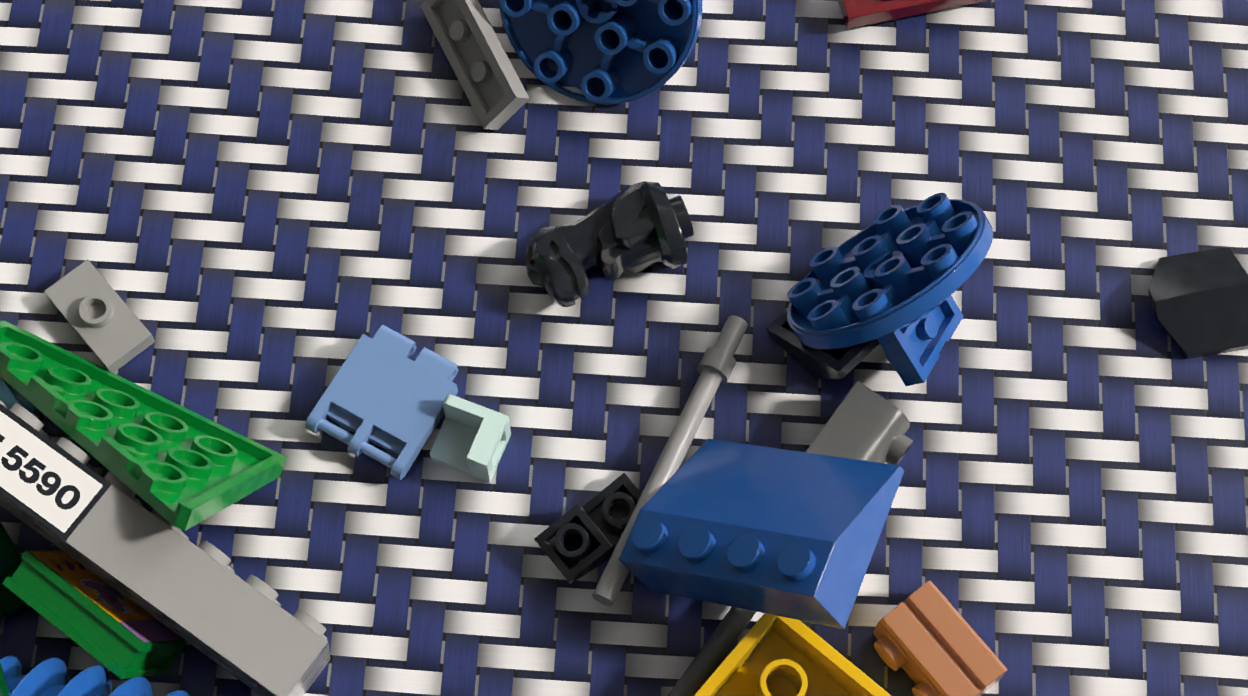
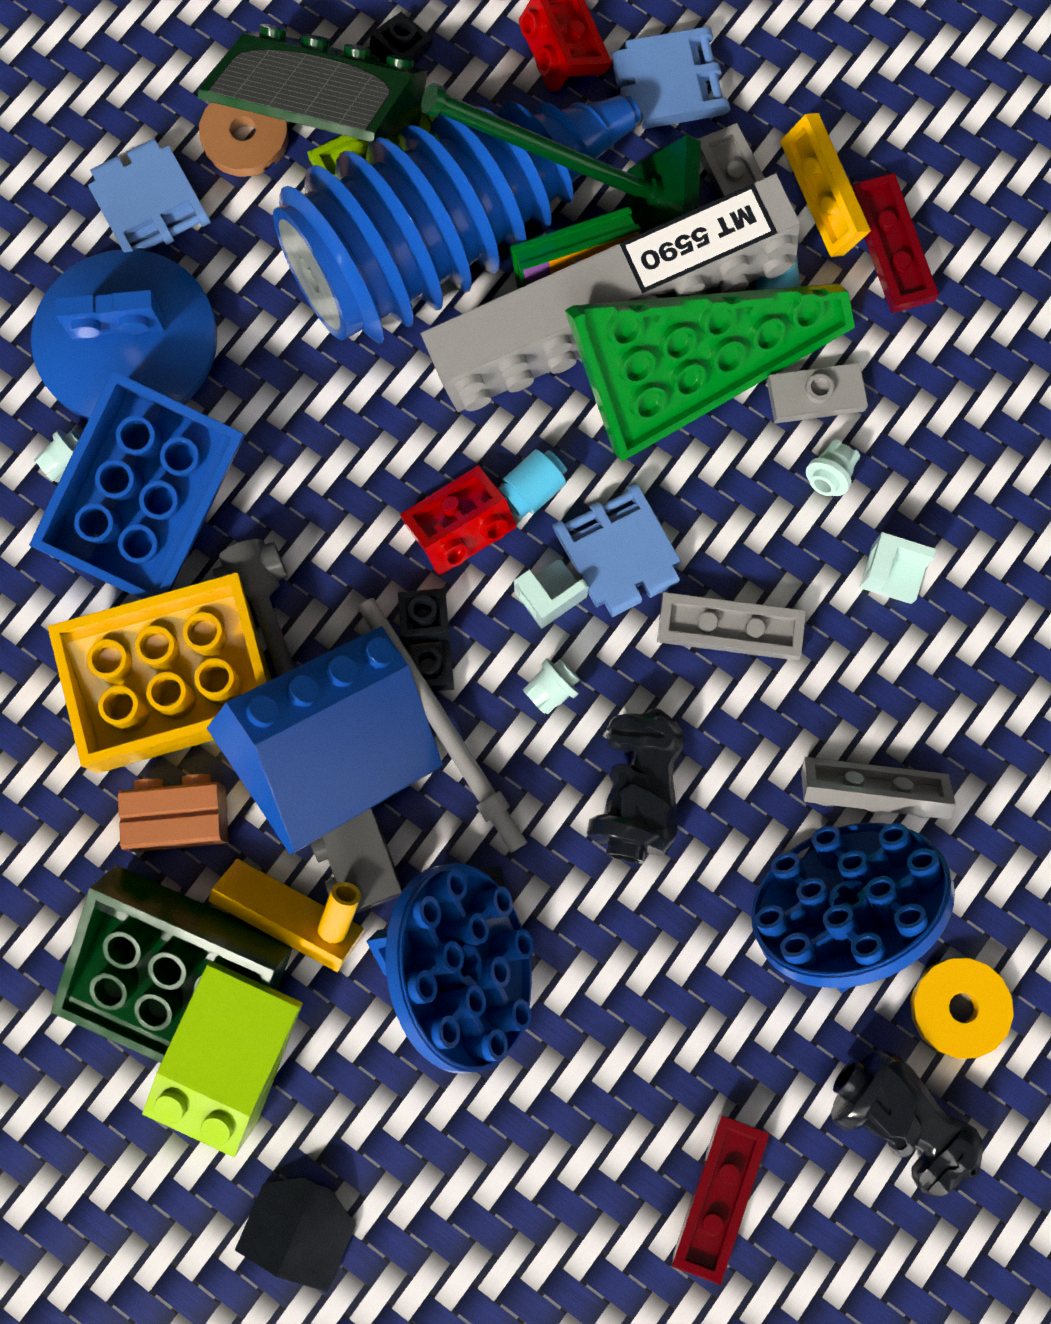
camera: 125 degrees right, 10 degrees up
none -> dark green slope [51,865,293,1063]
none -> lime slope [142,961,303,1158]
none -> yellow piece [209,859,364,973]
none -> red bracket [400,465,516,575]
none -> medium azure brick [498,449,567,518]
none -> light aqua hose [523,658,580,714]
none -> light grey plate [657,592,806,661]
none -> light aqua hose [806,440,860,496]
none -> light aqua panel [859,532,937,604]

